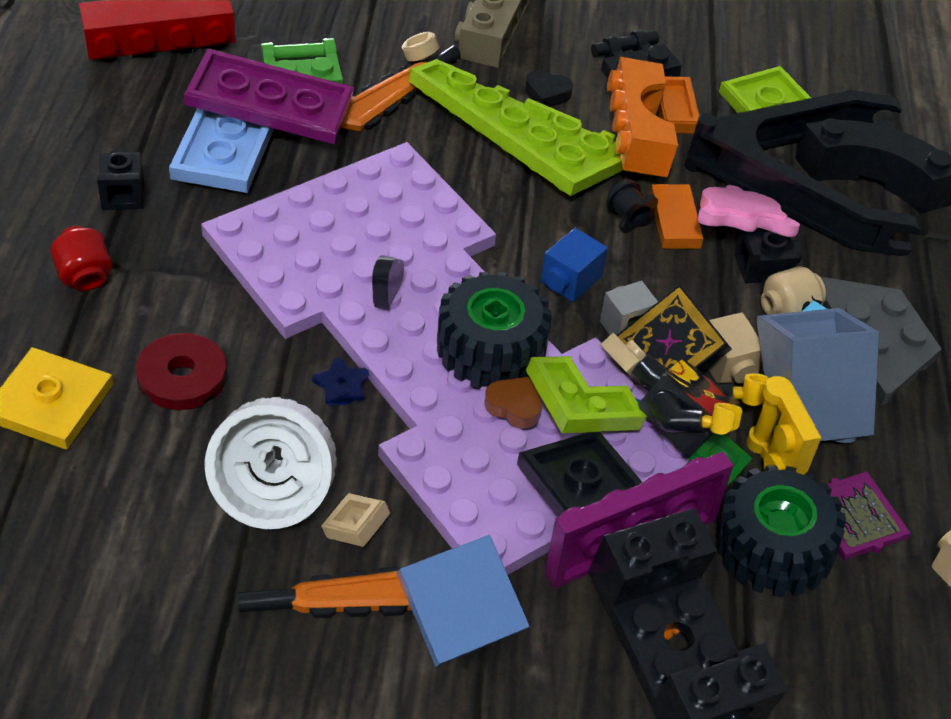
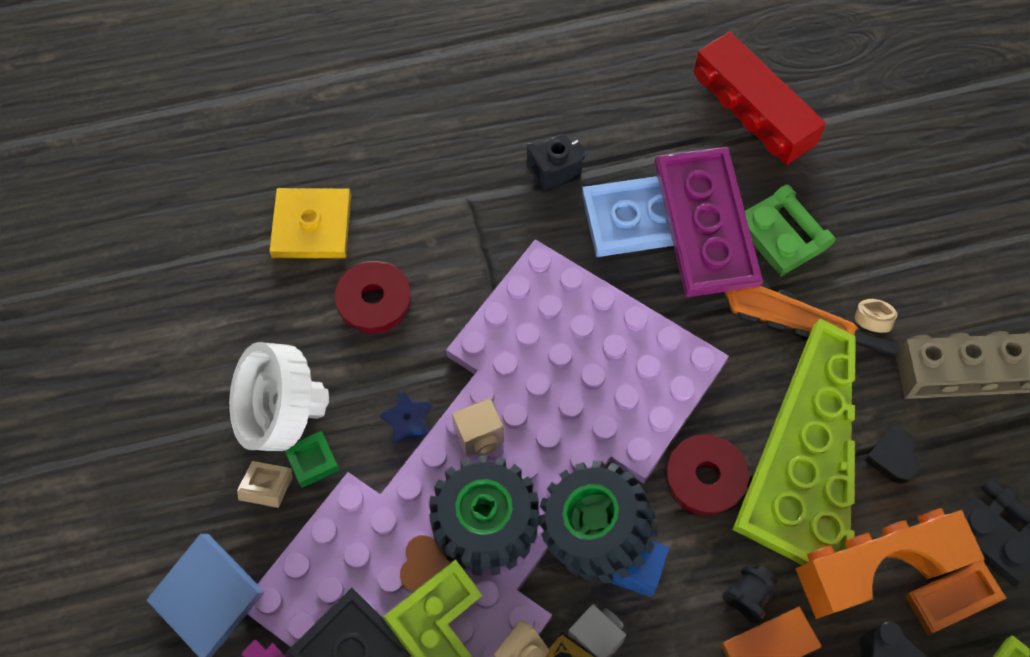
camera: 75 degrees right, 15 degrees up
red head [50,226,113,291] -> none
orange sword [238,566,412,618] -> none
black tile [372,255,404,310] -> none
none -> green plate [285,431,340,488]
none -> tan plate [452,398,504,457]
none -> black wheel [538,461,658,583]
none -> dark red tile [665,435,749,516]

